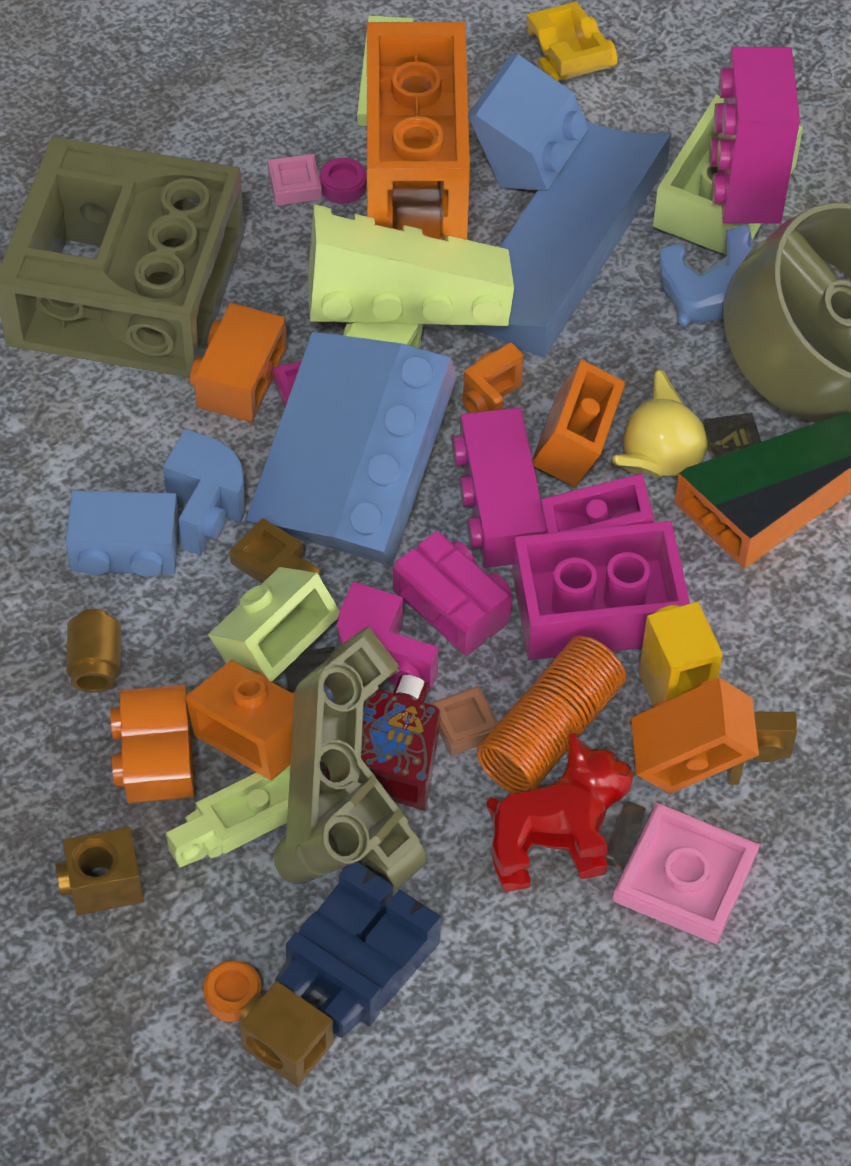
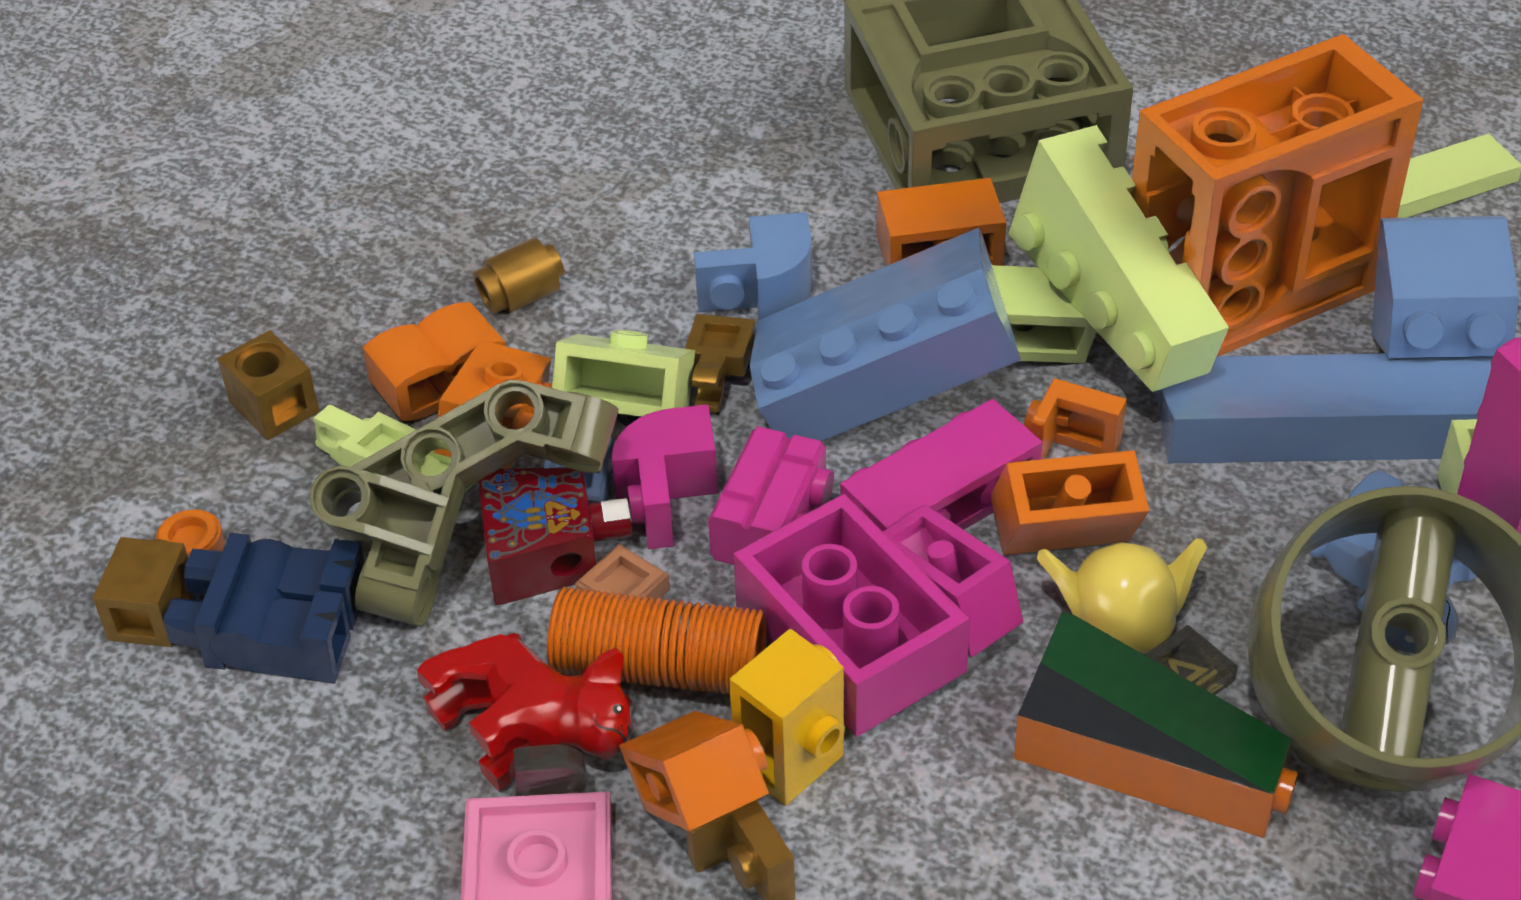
camera: 65 degrees right, 10 degrees down
medium blue brick [66,490,179,576] -> none

